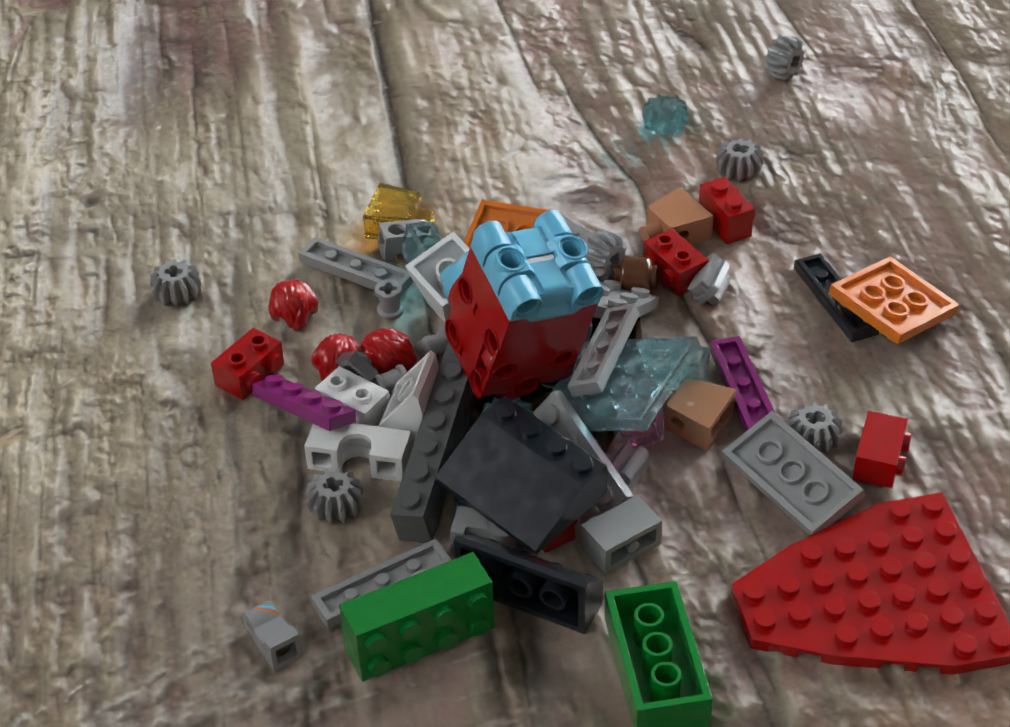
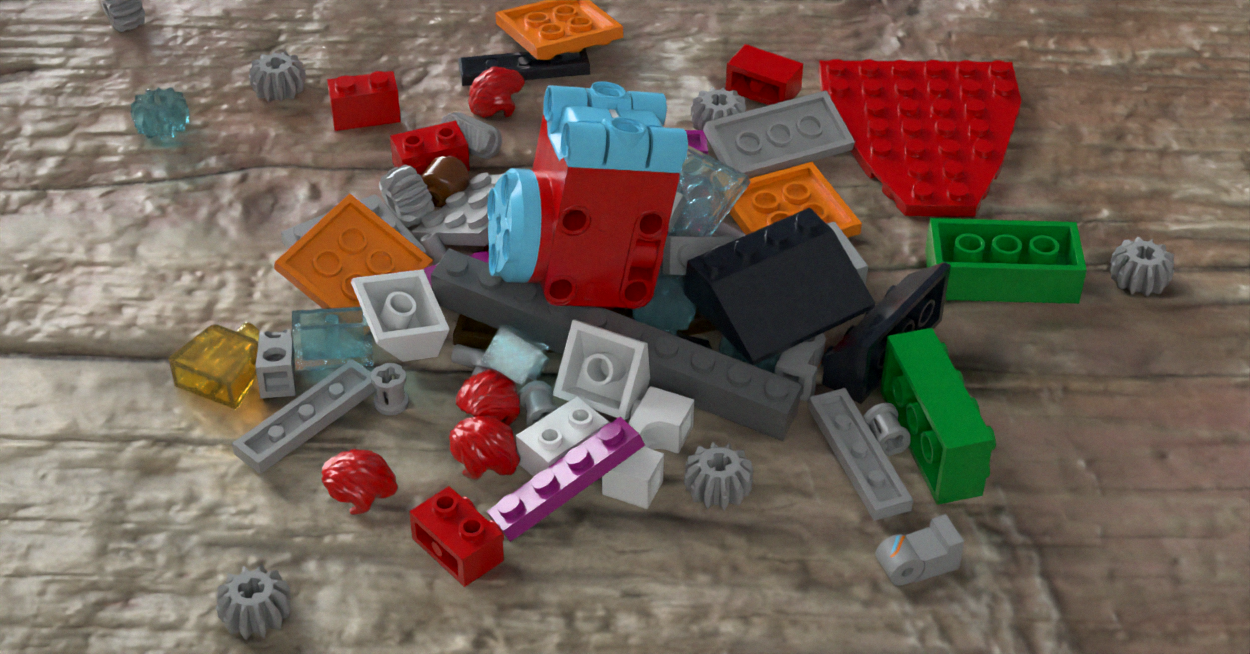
camera: 80 degrees left, 0 degrees up
dark grey plate [335,351,378,382] -> none
nougat torso [639,187,713,245] -> none
none -> red hair [468,67,525,118]
none -> clear light blue brick [481,324,550,385]
none -> orange plate [718,162,862,238]

